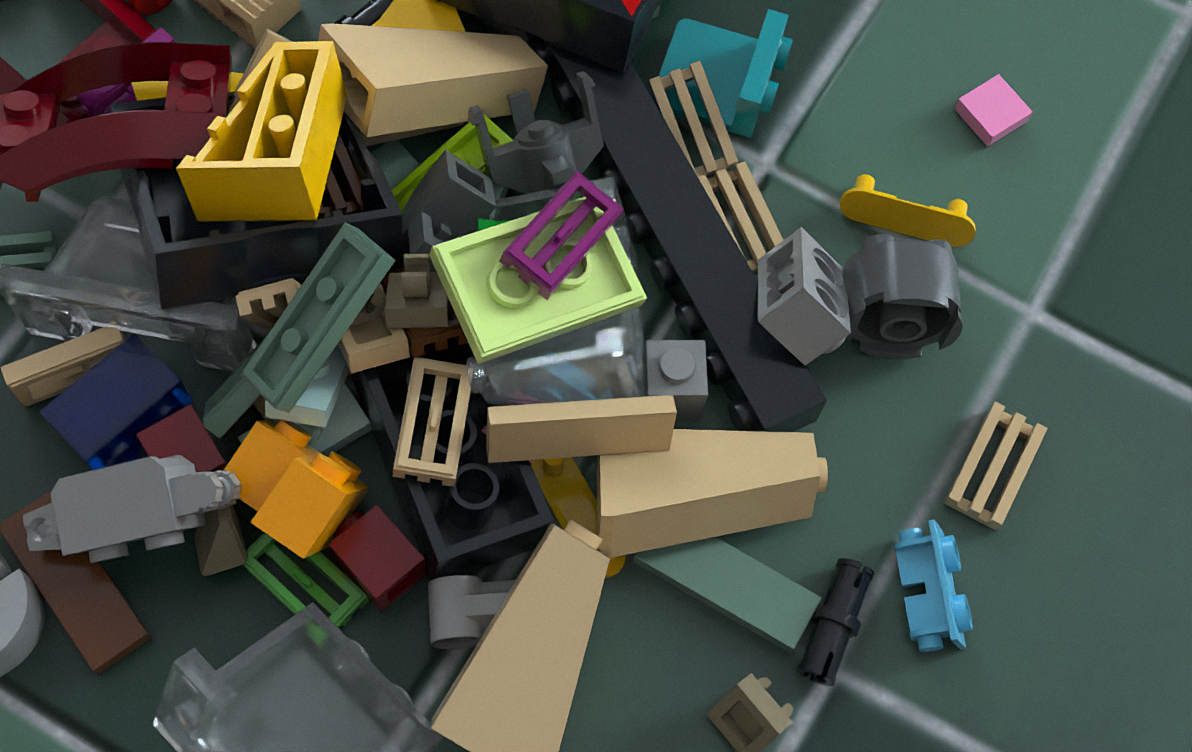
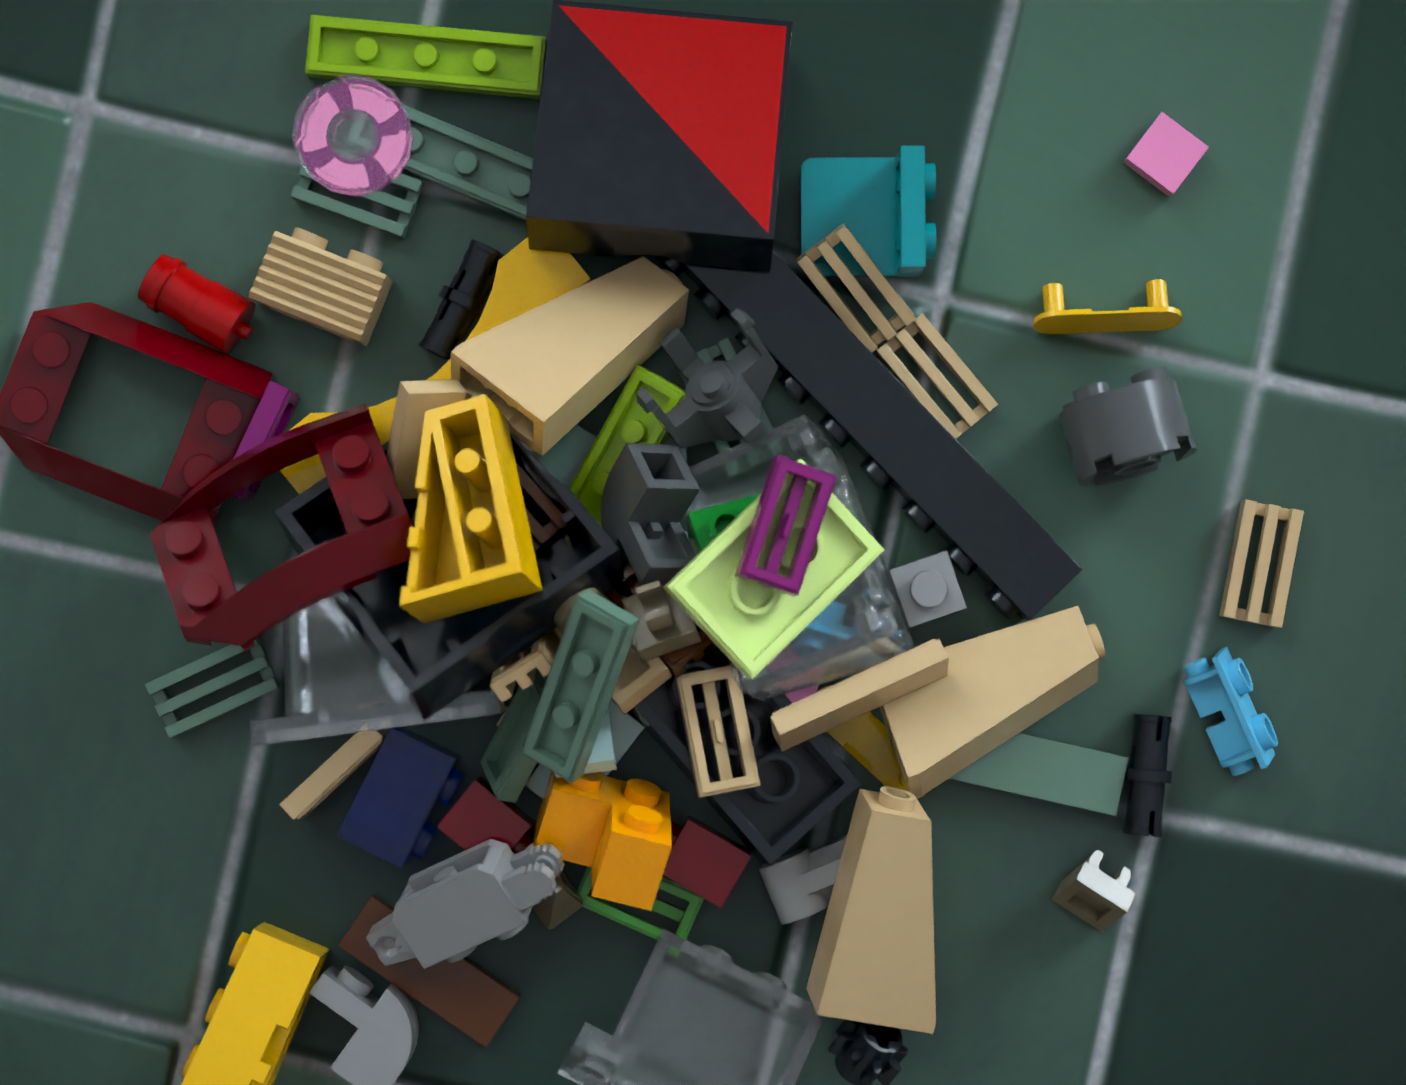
camera: 10 degrees left, 20 degrees up
light grey brick [758,227,851,366] -> none

